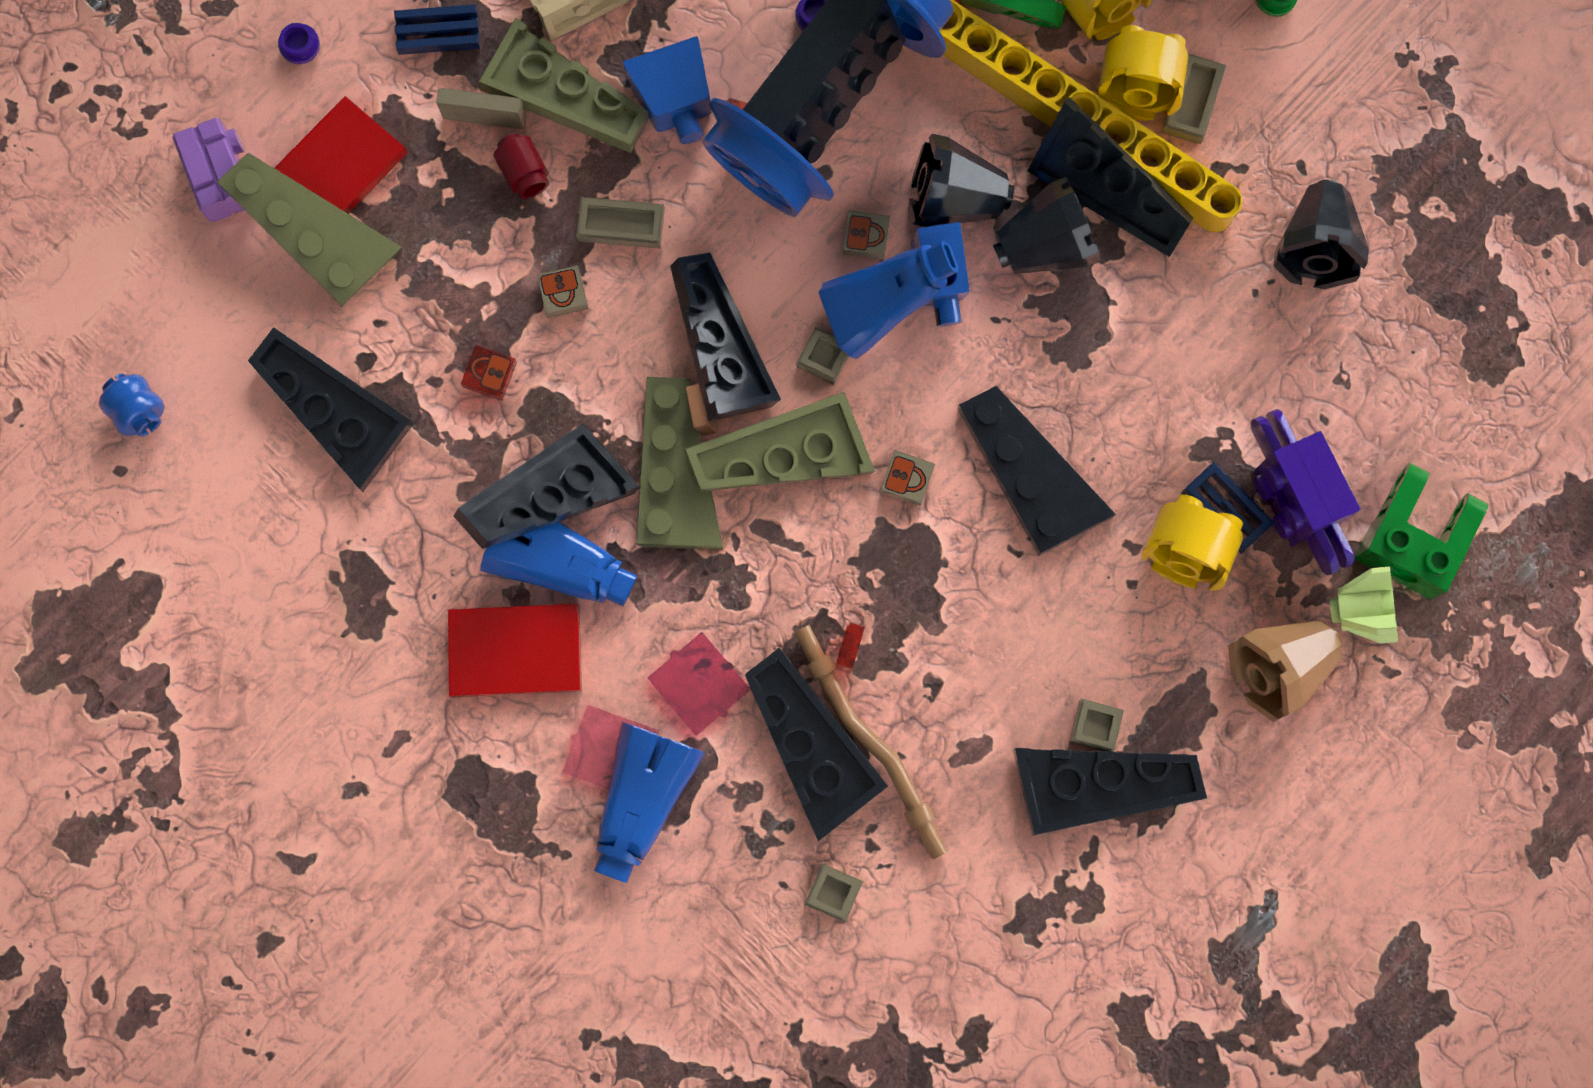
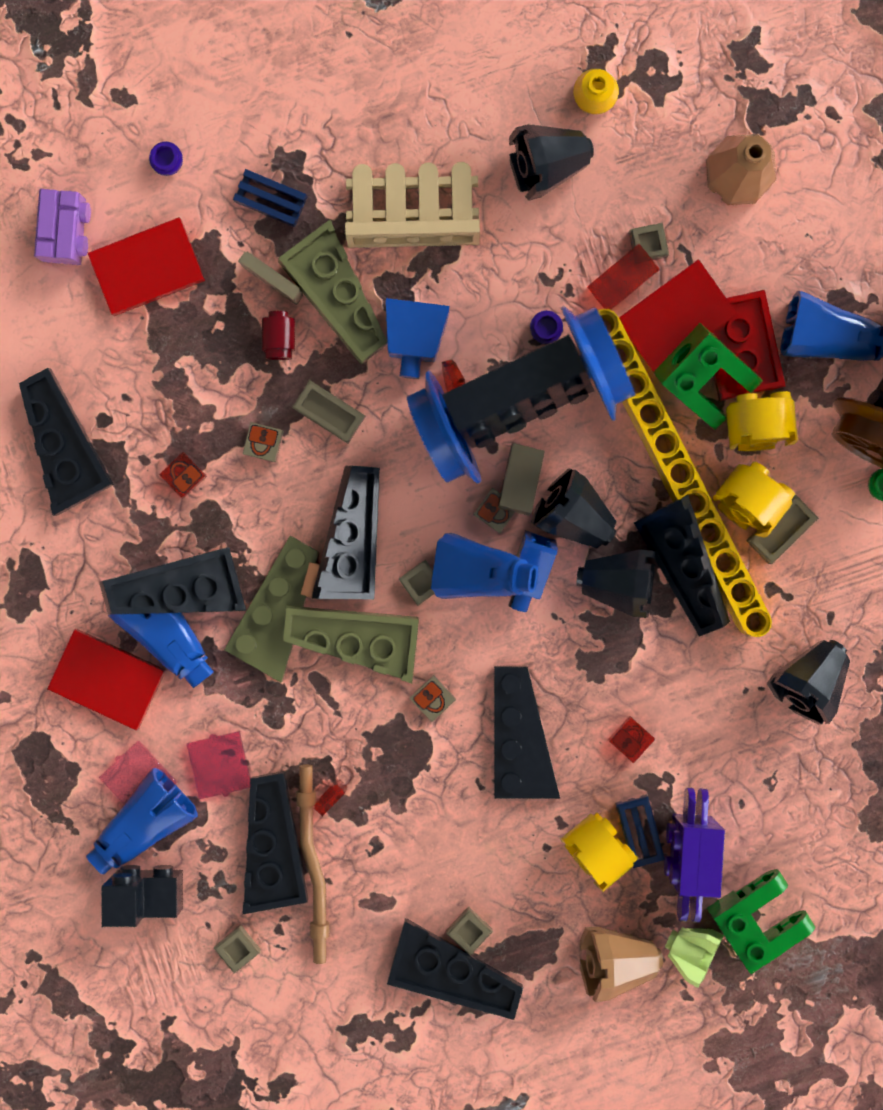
camera: 25 degrees right, 10 degrees up
olive wing [217,153,402,307] -> none
none -> black brick [102,865,183,927]
none -> dark tan tile [497,443,545,516]
none -> clear red tile [608,716,655,763]

